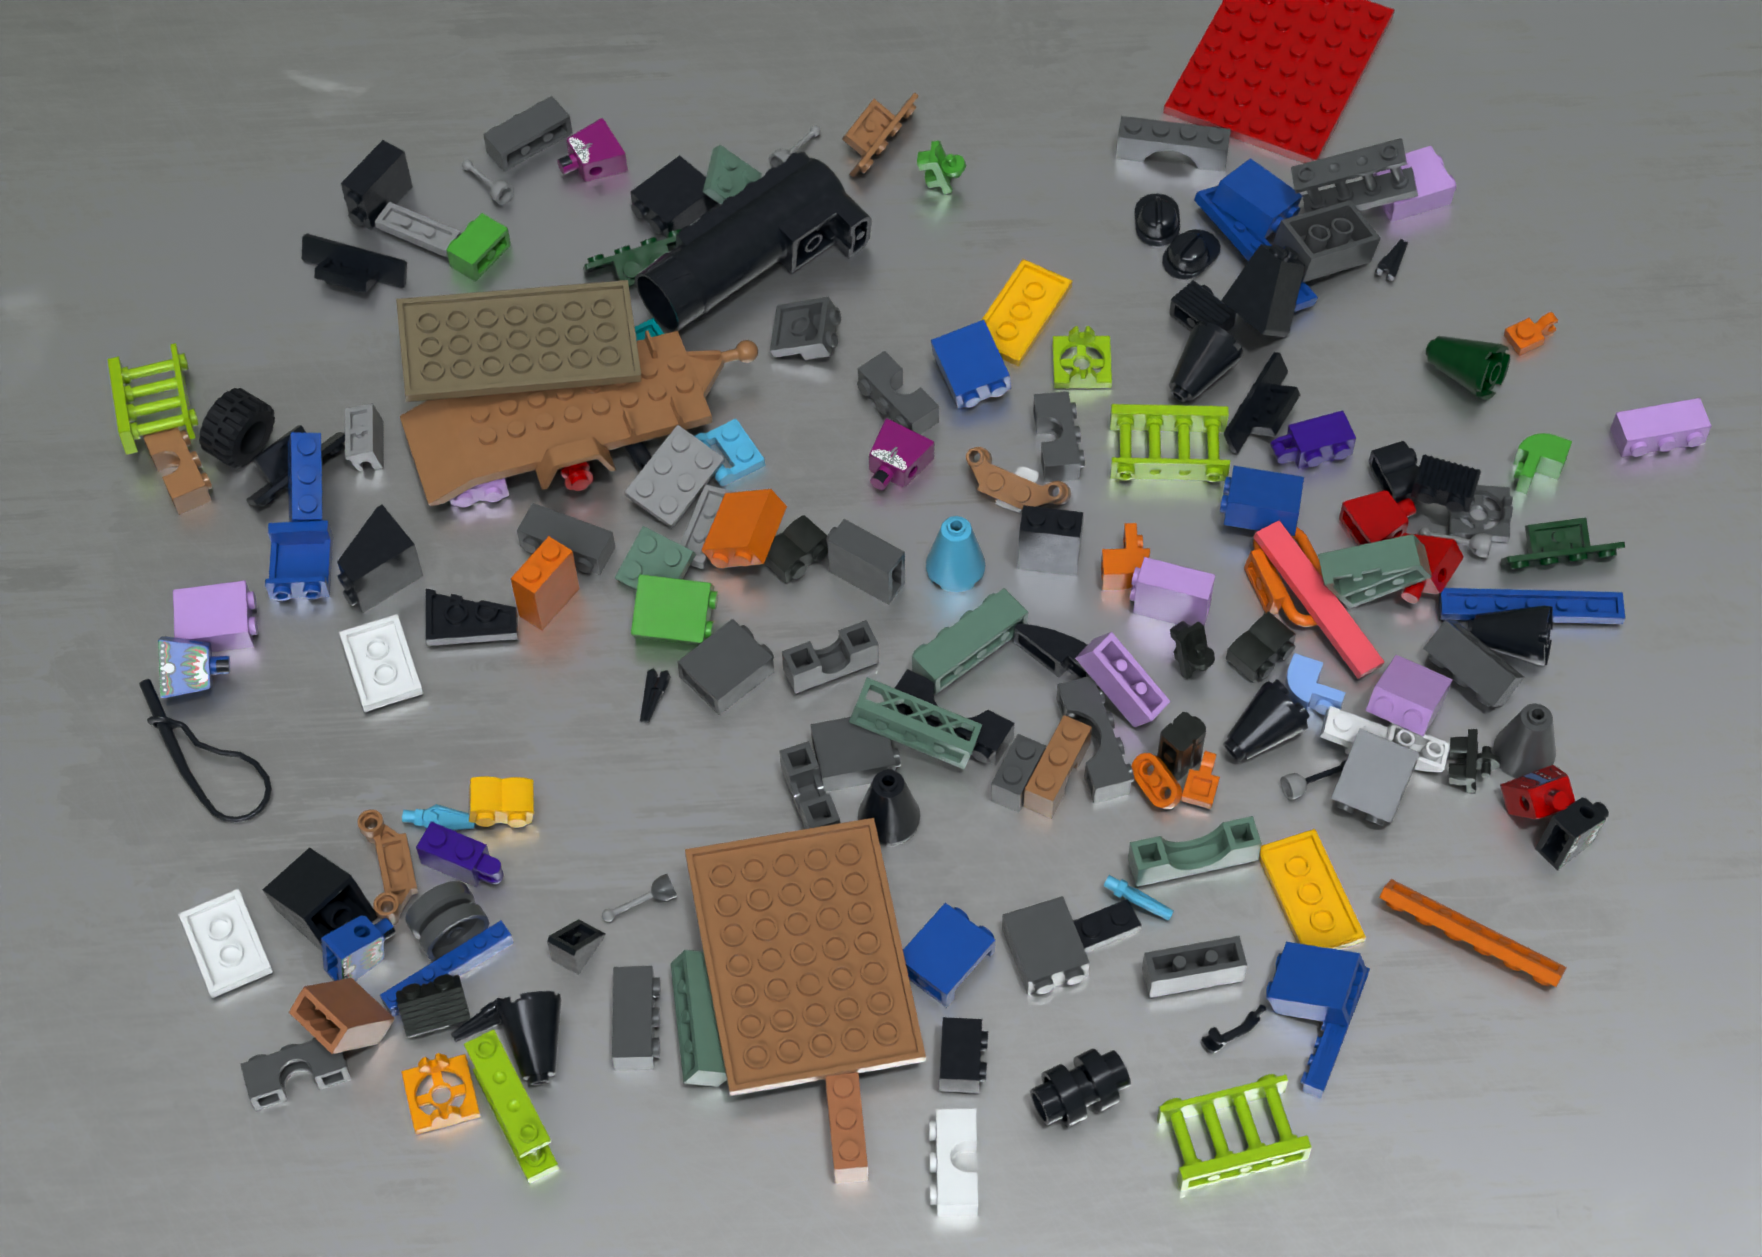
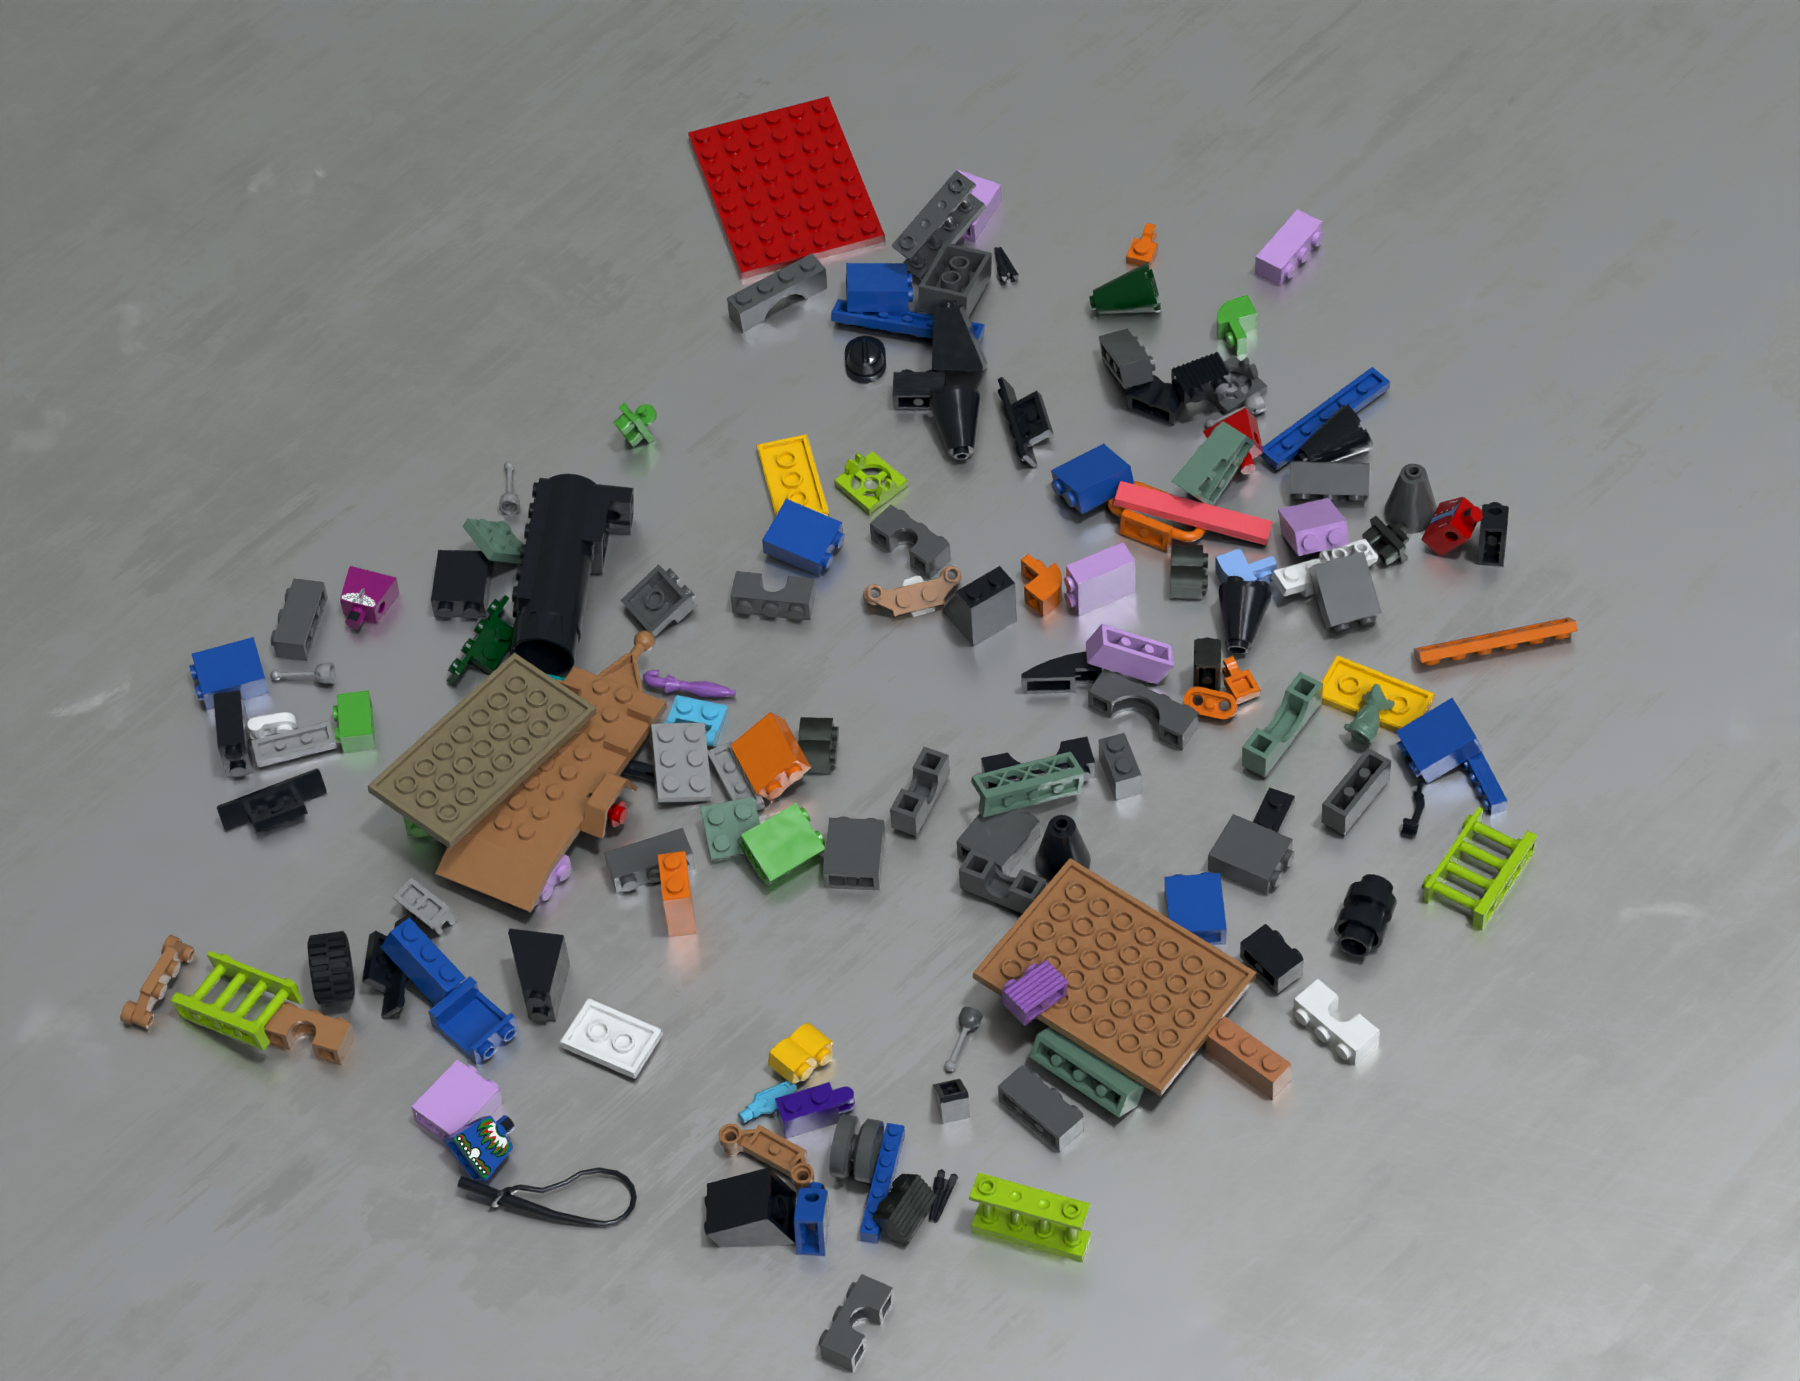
camera: 40 degrees left, 5 degrees down
white plate [178,888,273,998] -> none
nougat brick [288,978,395,1054] -> none
light orange piece [401,1053,481,1135] -> none
black wing [426,588,518,646] -> none
black cone [495,991,561,1085] -> none
black piece [640,668,671,723] -> none
dark grey brick [826,519,905,605] -> none
medium nougat bracket [842,92,919,178] -> none
magenta torso [869,418,935,490] -> none
sand green brick [912,588,1028,695] -> none
medium azure cone [926,516,985,593] -> none
medium nougat arch [1023,715,1092,819] -> none
medium azure piece [1103,875,1174,921] -> none
lime fence [1110,404,1230,482] -> none
black piece [1135,193,1180,247] -> none
pearl dark grey hips [1170,621,1215,680] -> none
dark purple brick [1270,410,1356,469] -> none
light grey hinge [1280,760,1347,800] -> none
red torso [1339,490,1416,546] -> none
dark green bracket [1501,518,1625,569] -> none
none -> medium nougat plate [120,935,195,1029]
none -> blue brick [189,637,269,710]
none -> white plate [247,712,298,740]
none -> medium lavender piece [643,670,736,698]
none -> medium lavender brick [1001,960,1068,1025]
none -> dark grey brick [1099,328,1155,389]
none -> sand green animal [1344,684,1395,745]

